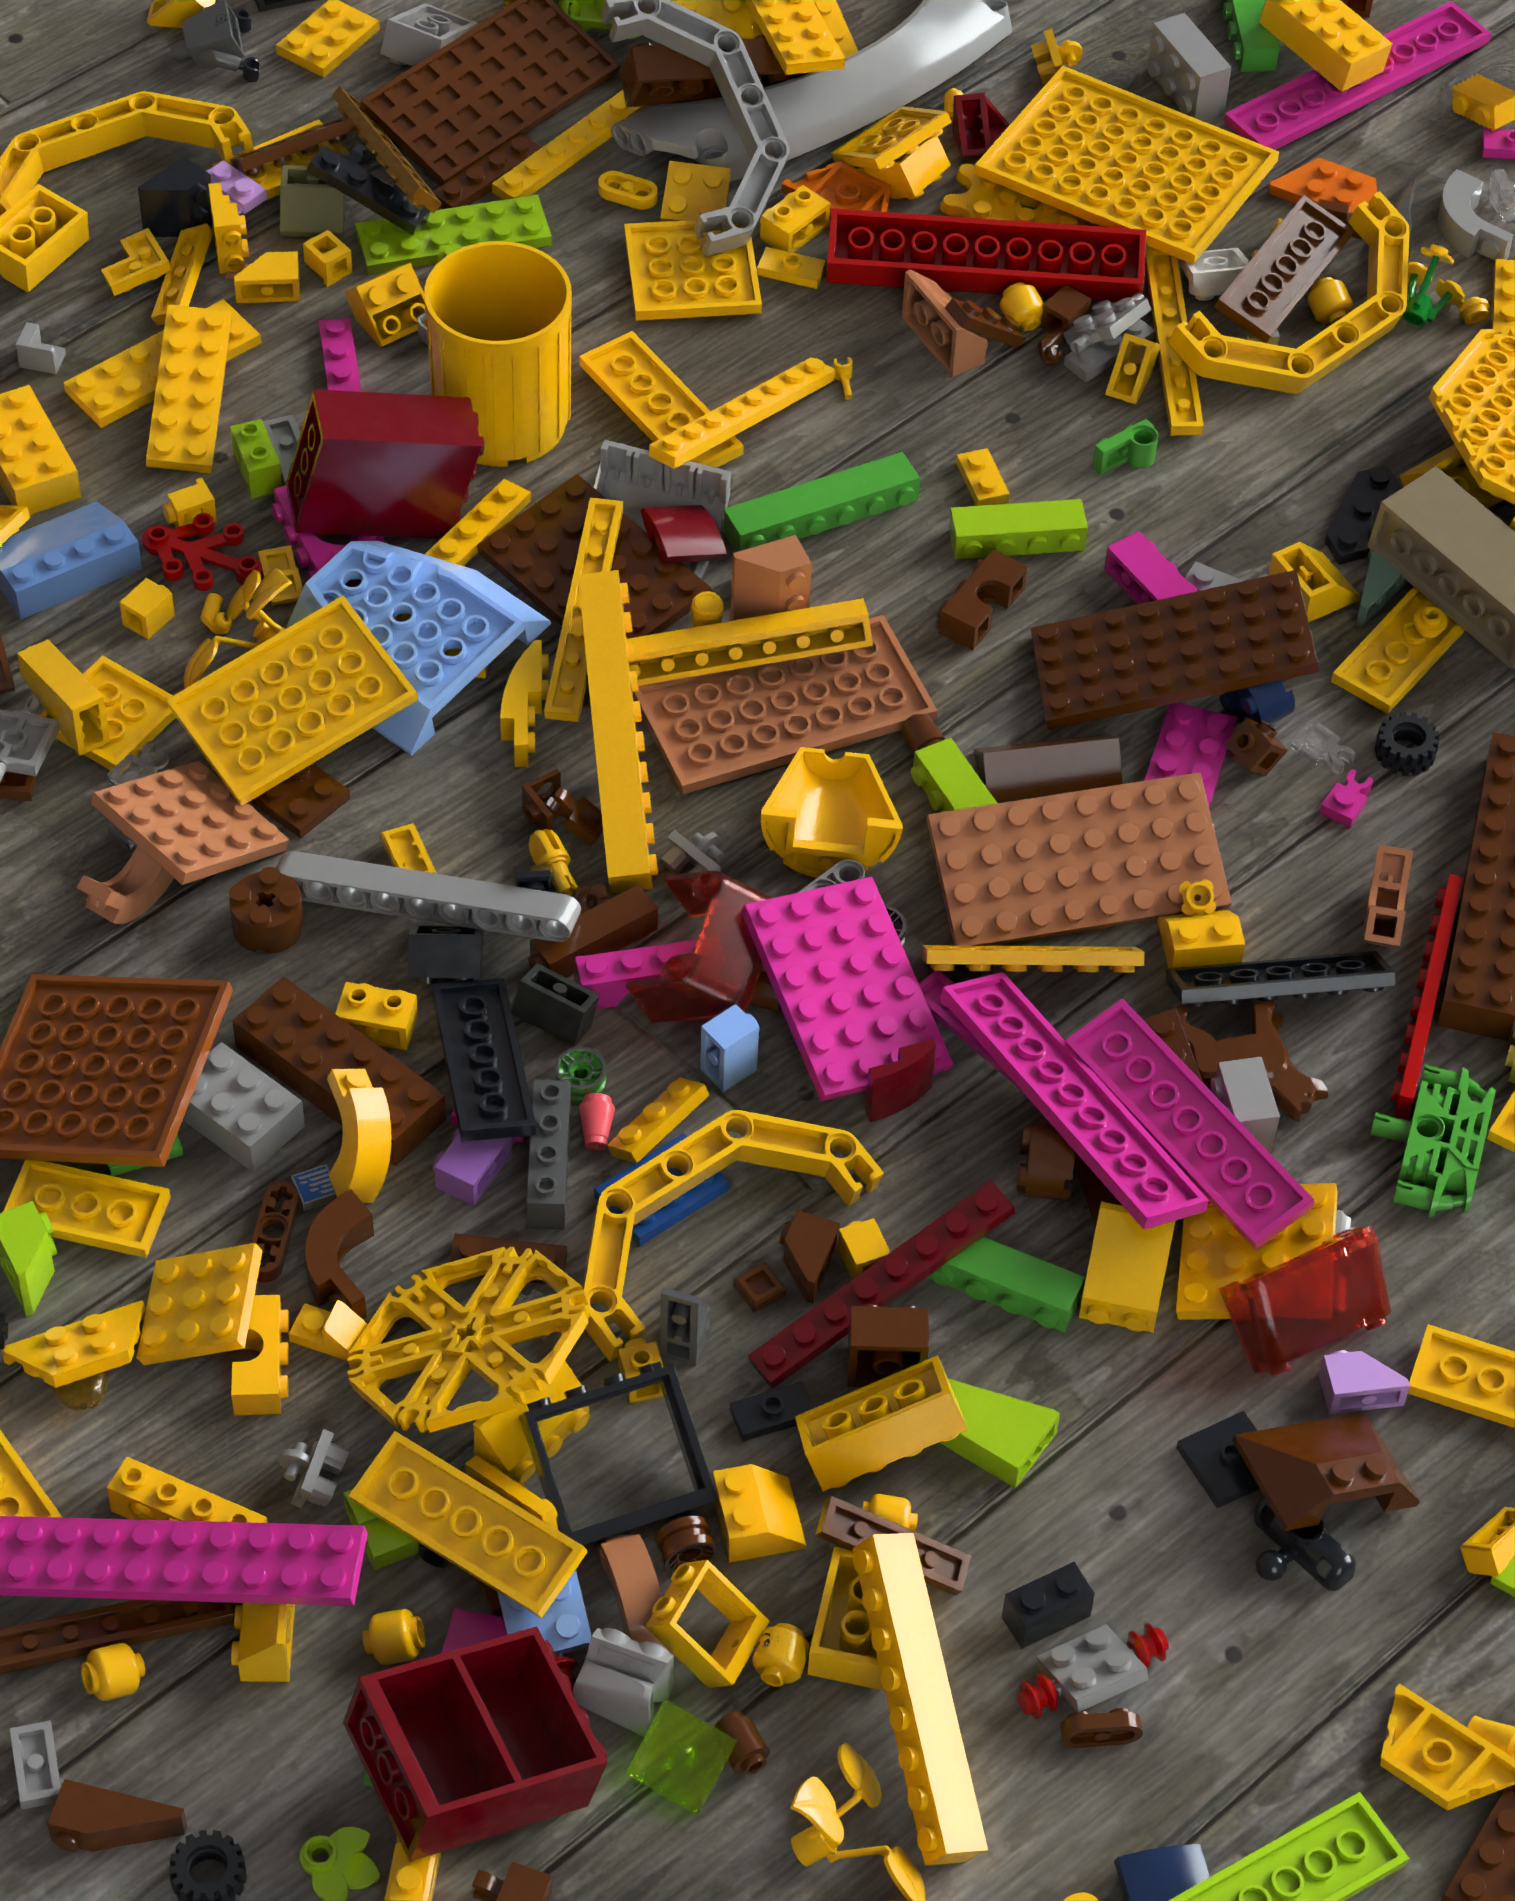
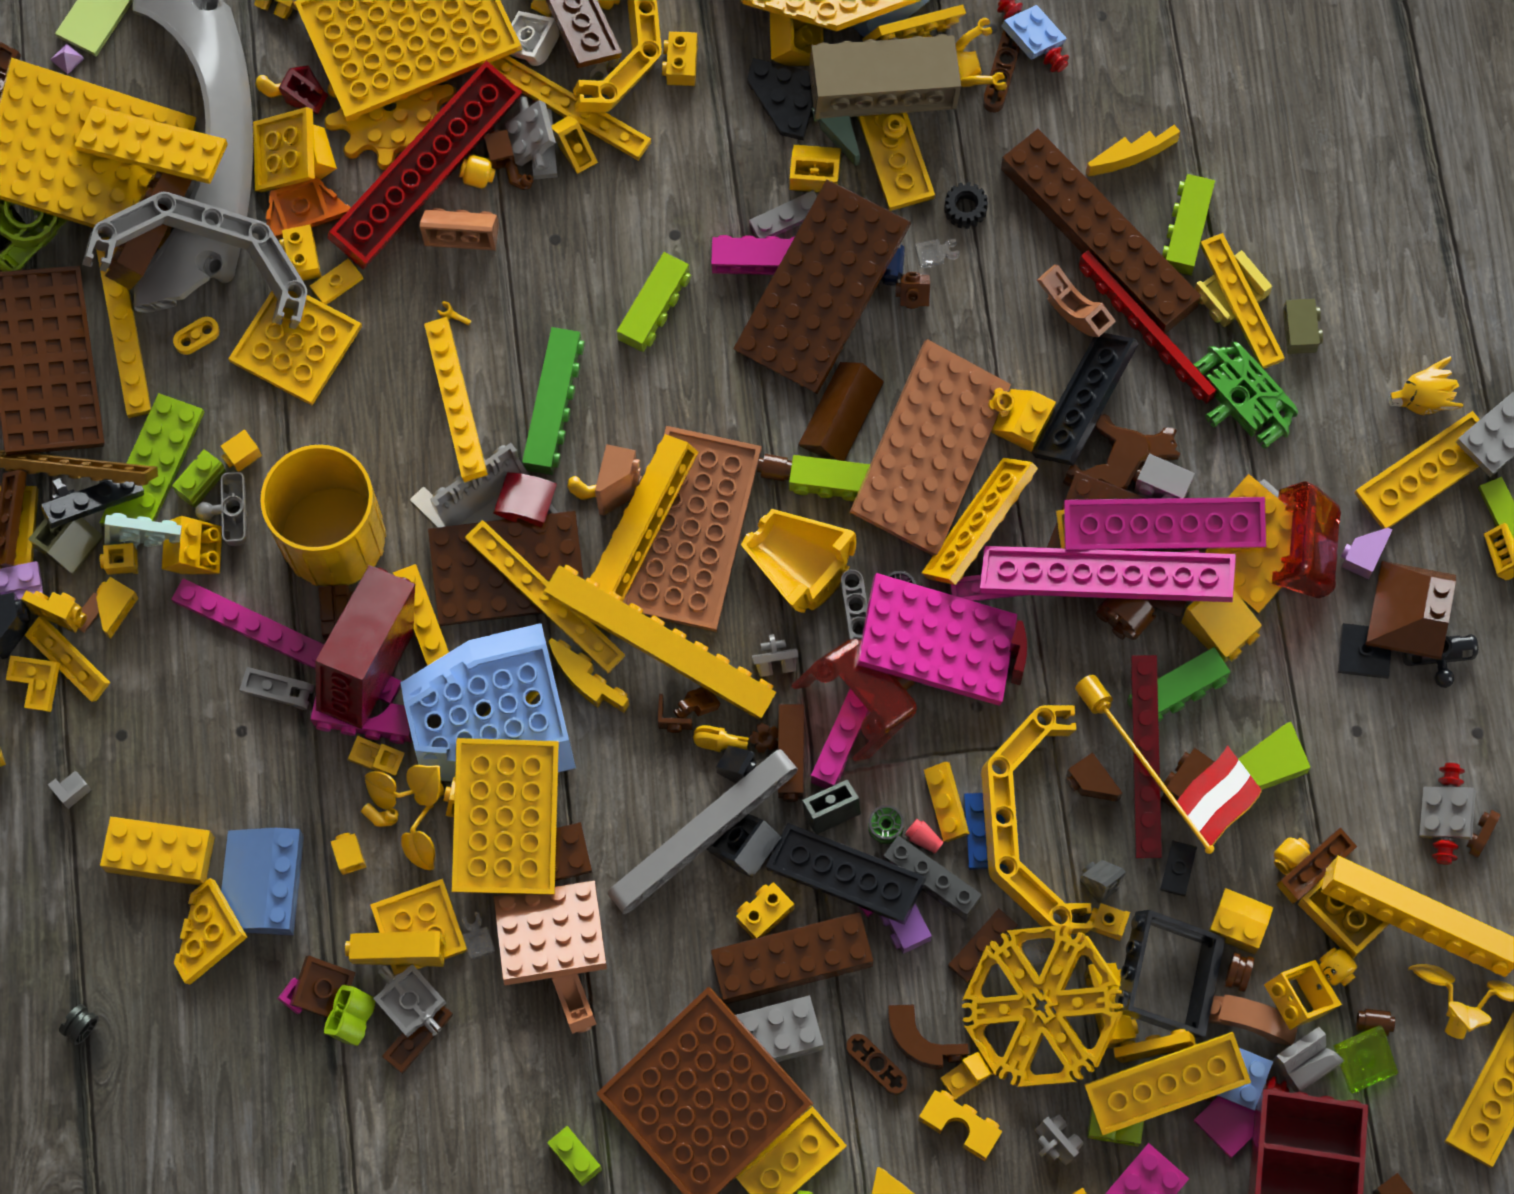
camera: 50 degrees left, 20 degrees up
yellow plate [63,299,261,428] -> none
yellow plate [136,1243,263,1366] -> none
red plant [142,513,263,591] -> none
yellow plate [146,304,232,474] -> none
yellow brick [162,477,217,527] -> none
reddish brown brick [229,867,304,954] -> none
lime brick [230,419,282,499] -> none
tile [291,1164,337,1212] -> none
yellow arch [327,1069,391,1203] -> none
yellow head [363,1608,425,1666] -> none
yellow plate [380,823,437,874] -> none
reddish brown plate [432,133,541,209] -> none
yellow plate [579,331,744,468] -> none
yellow plate [660,161,731,222] -> none
yellow piece [690,591,724,628] -> none
light blue brick [700,1004,760,1092] -> none
reddish brown tile [733,1262,786,1313] -> none
yellow slope [795,1355,968,1492] -> none
yellow brick [837,1218,890,1280] -> none
reddish brown arch [937,549,1028,650] -> none
reddish brown plate [945,298,1026,348] -> none
yellow plate [956,448,1010,506] -> none
black brick [1002,1562,1095,1649] -> none
bright green plate [1092,419,1158,475] -> none
dark pink plate [1144,703,1237,808] -> none
dark pink plate [1320,769,1373,828] -> none
none -> light aqua plate [105,513,182,549]
none -> yellow brick [662,31,698,86]
none -> flag [1075,675,1262,854]

